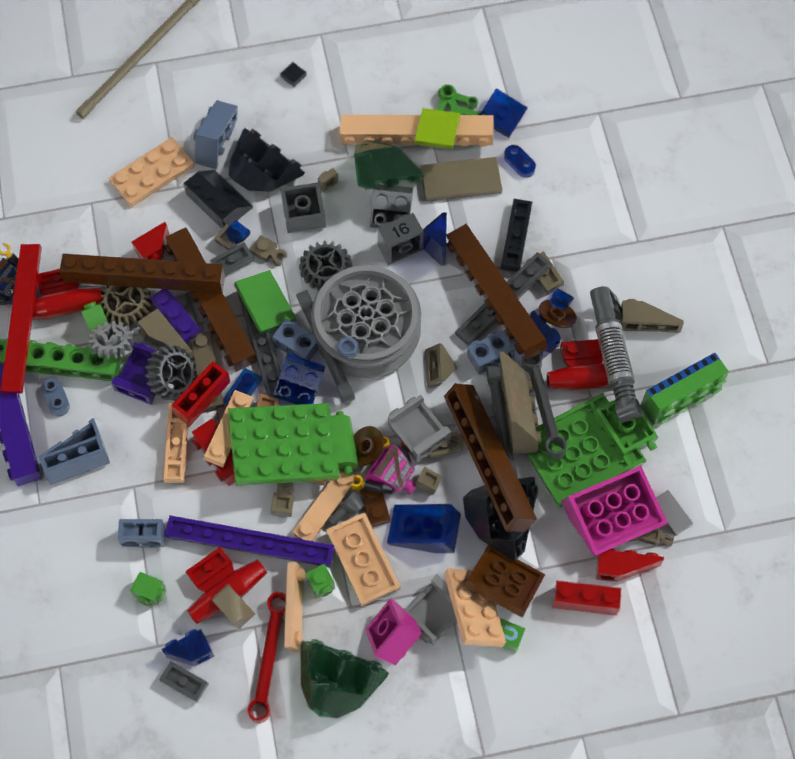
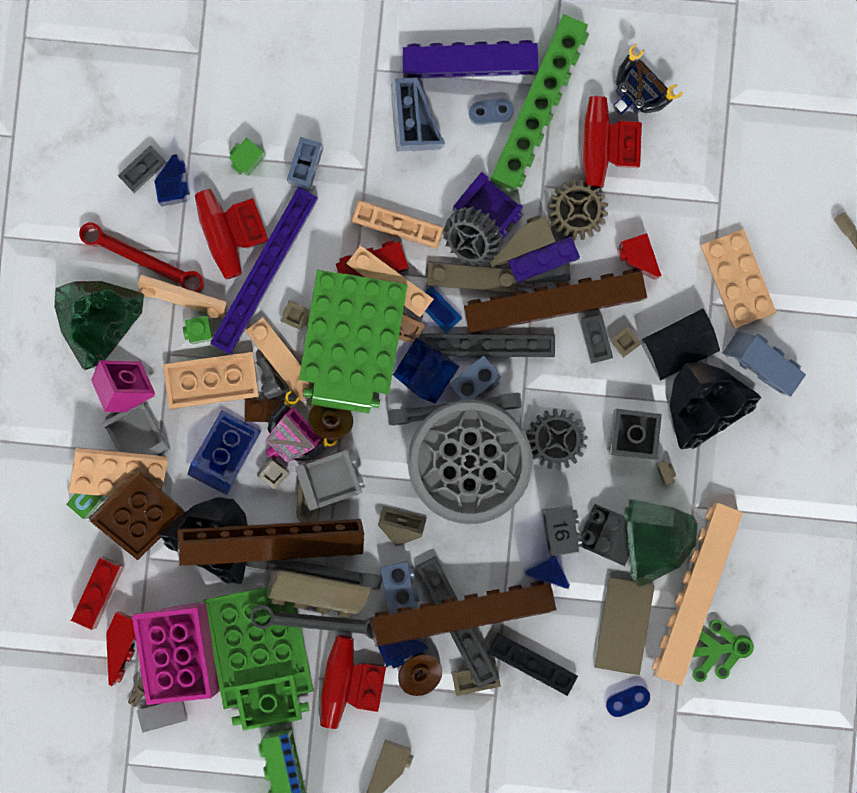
camera: 110 degrees right, 20 degrees up
red tile [0,244,42,394] -> none
reddish brown brick [59,253,225,293] -> none
bright green brick [81,301,108,334] -> none
light grey gear [88,321,134,359] -> none
red brick [171,361,230,427] -> none
dark tan slope [212,584,256,629] -> none
clear blue tile [227,220,251,244] -> none
bright green tile [234,270,297,334] -> none
dark tan plate [250,235,287,266] -> none
black tile [280,62,307,87] -> none
sand blue tile [338,337,359,359] -> none
lime tile [415,108,460,149] -> none
clear blue tile [479,88,528,138] -> none
clear blue tile [550,288,574,309] -> none
dark grey piece [590,286,642,423] -> none

